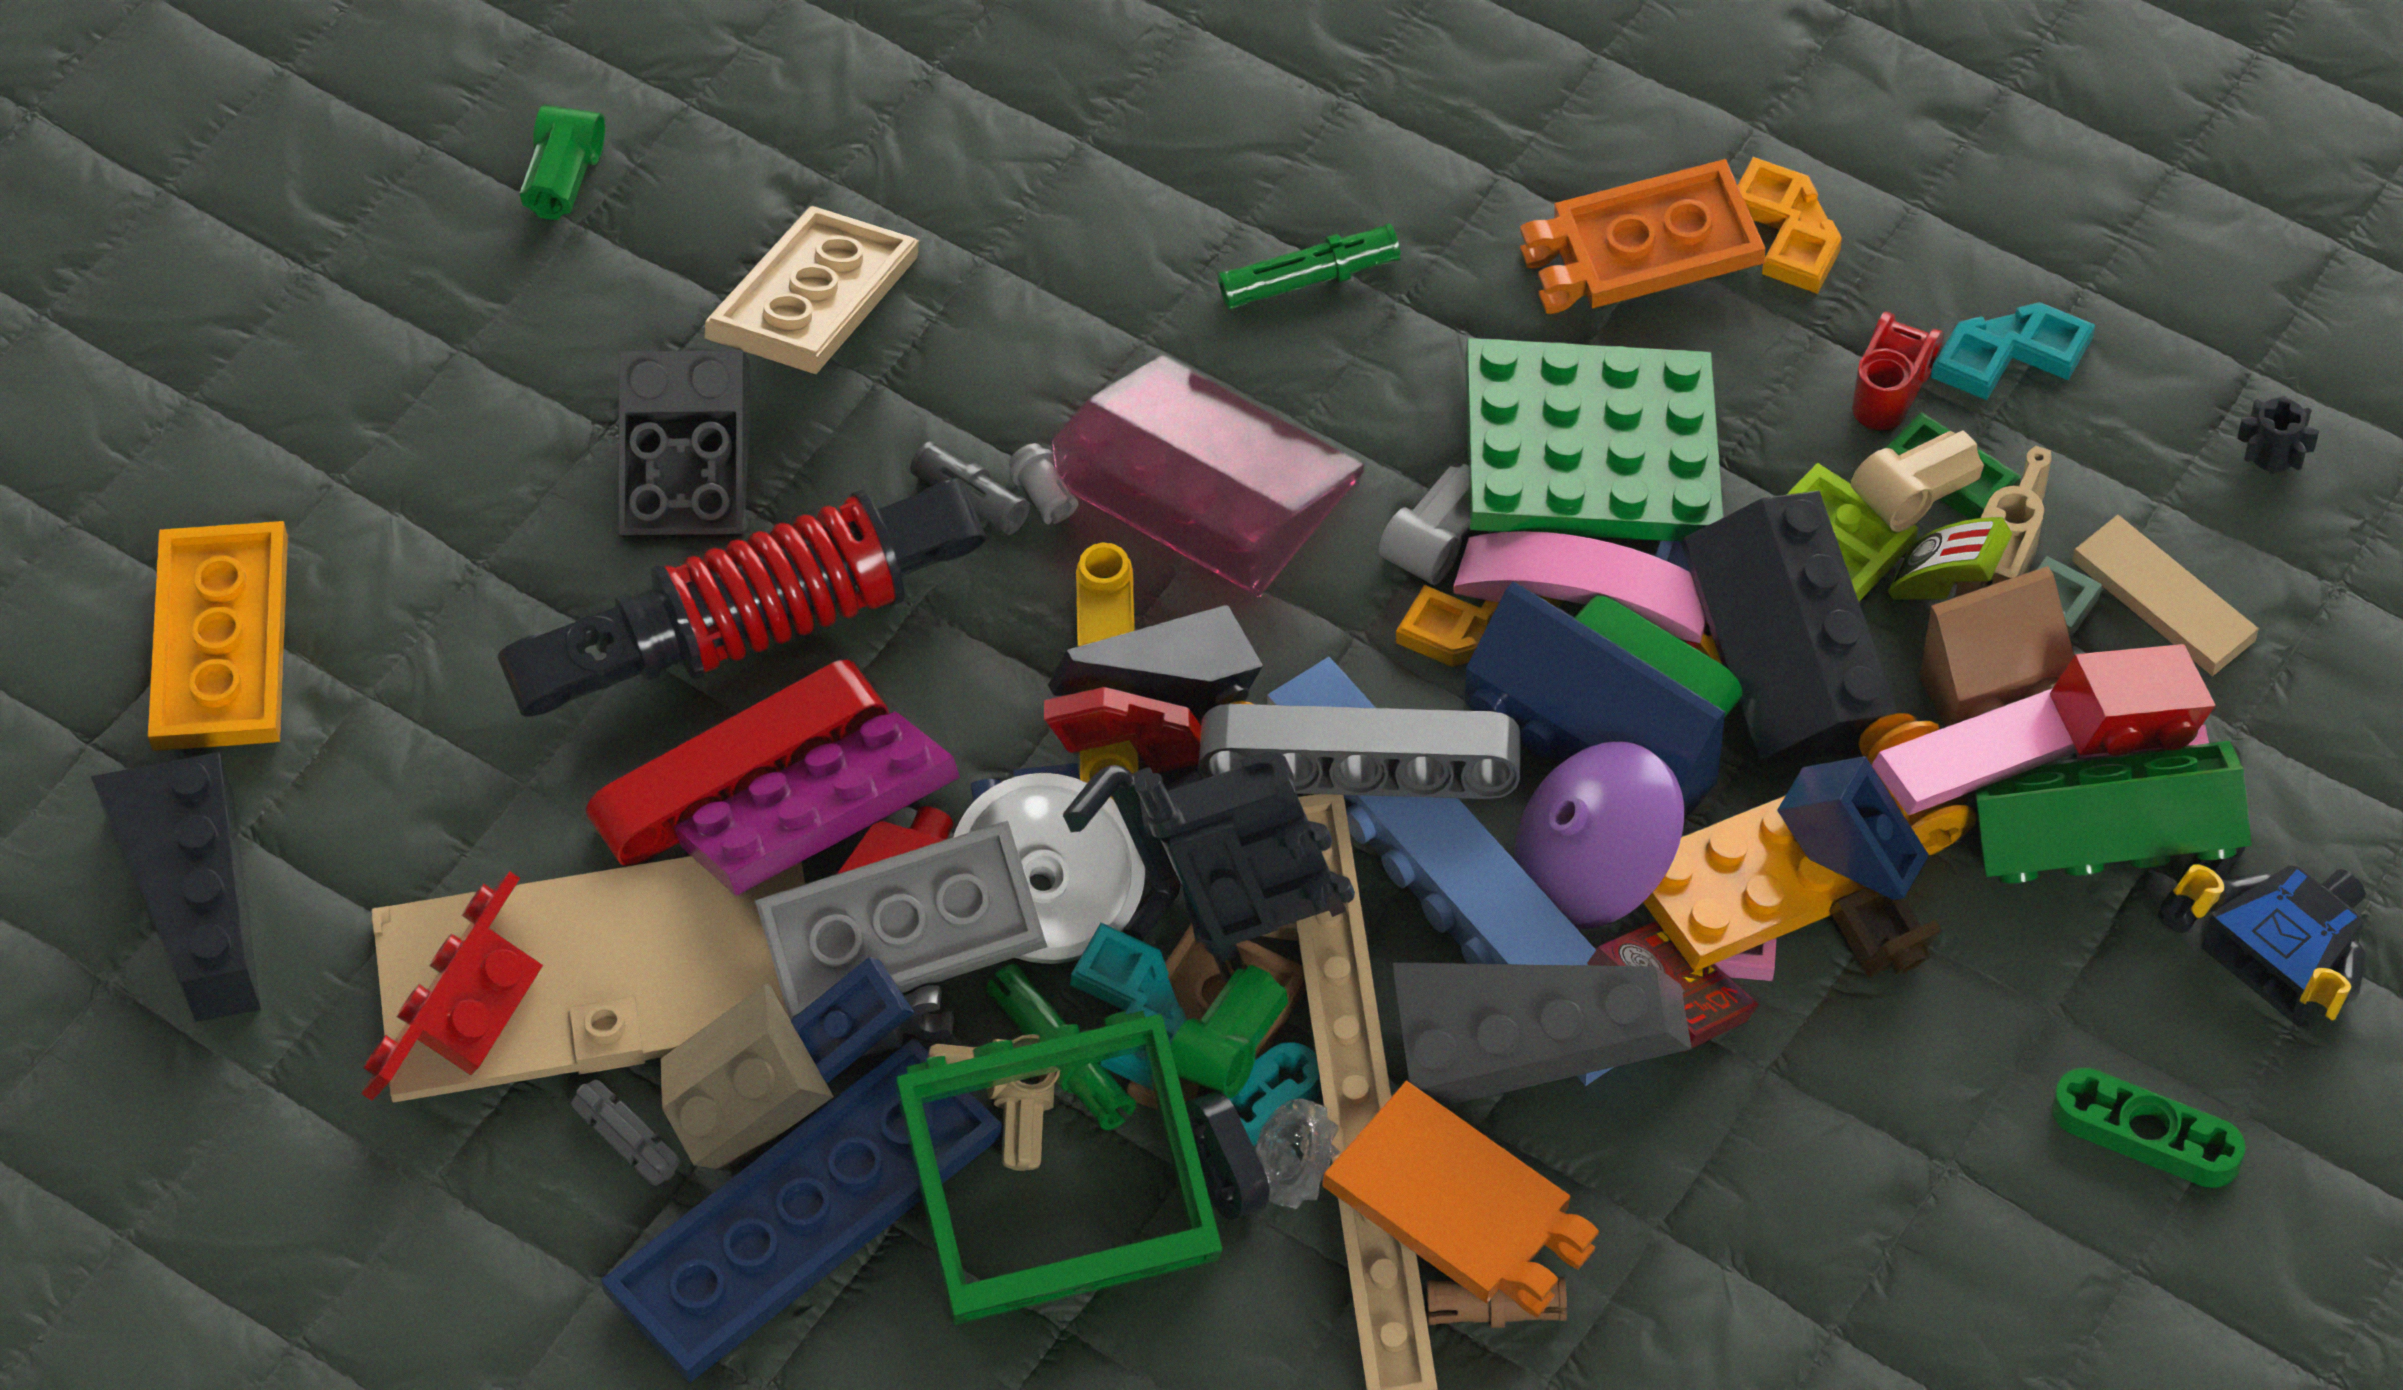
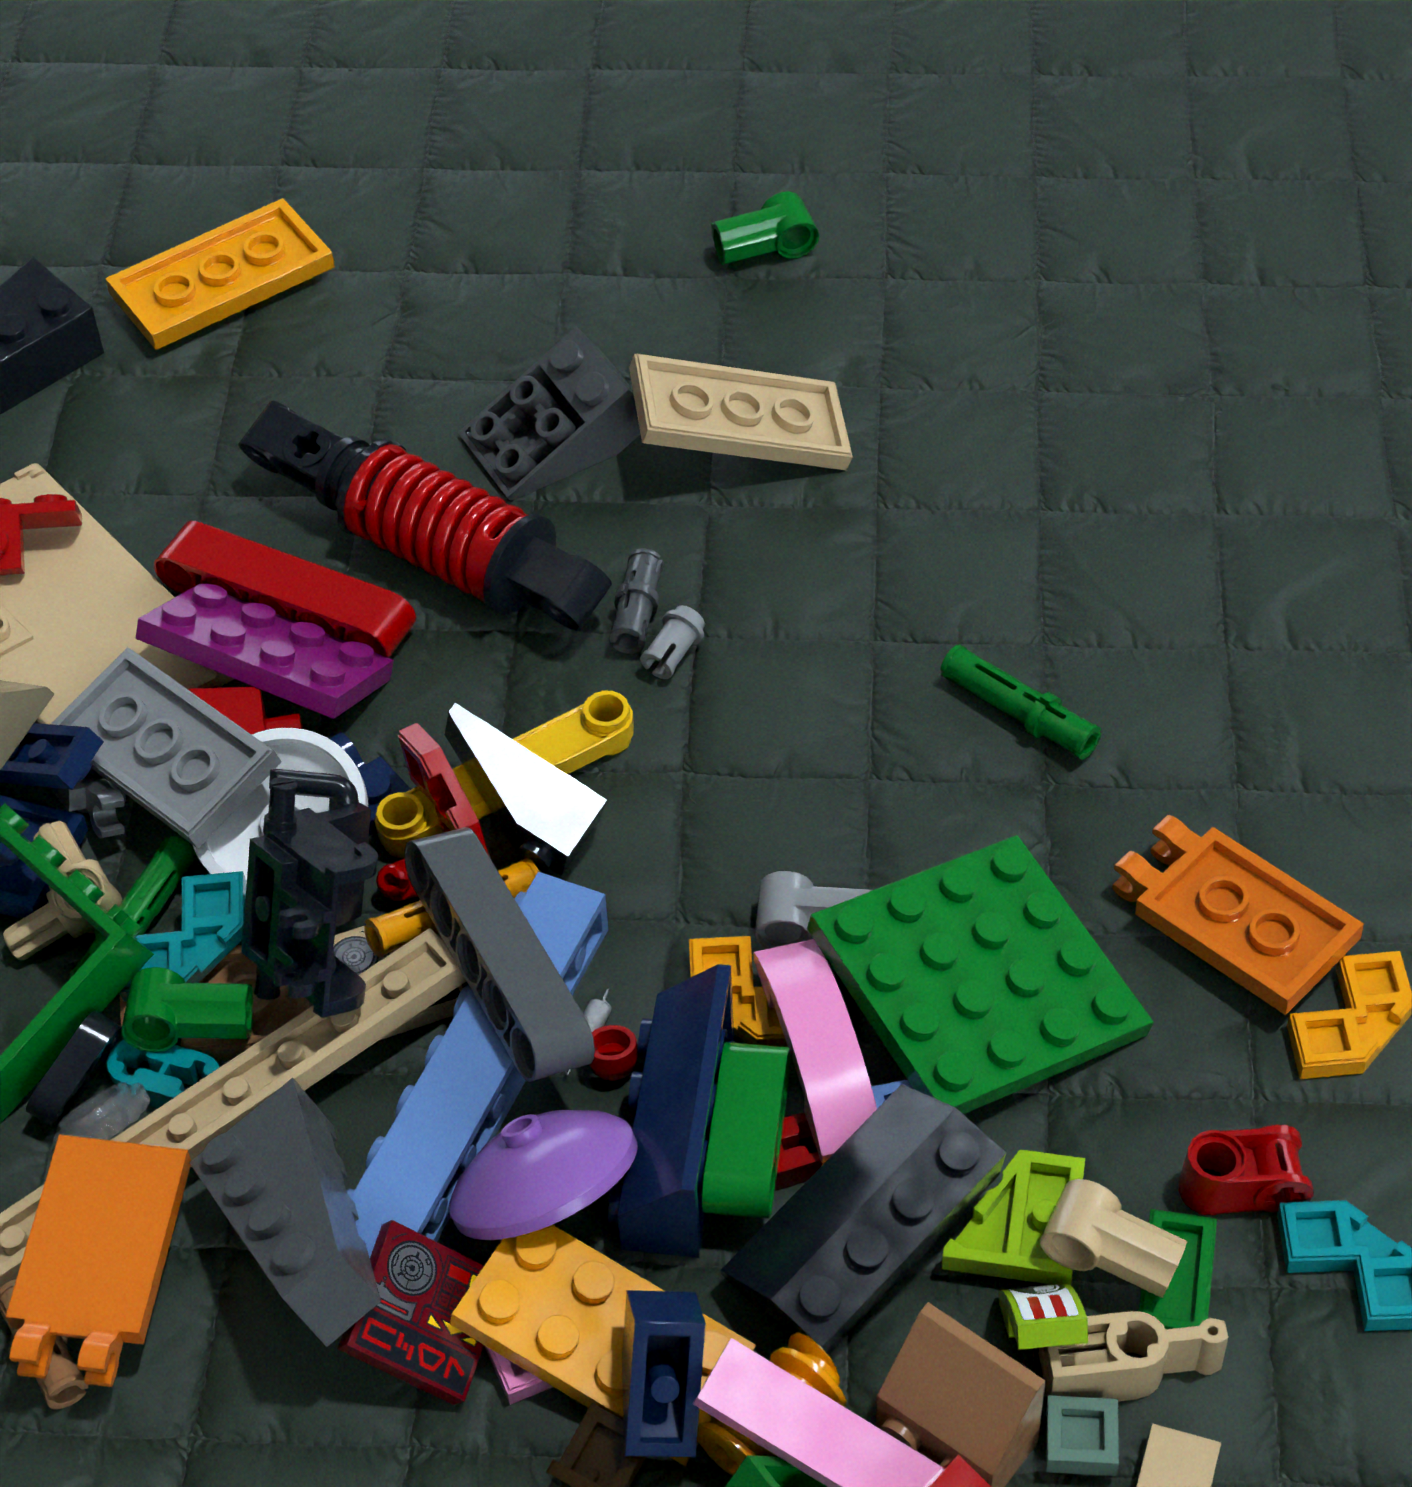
camera: 60 degrees right, 5 degrees down
clear pink slope [1053,355,1364,597] -> none

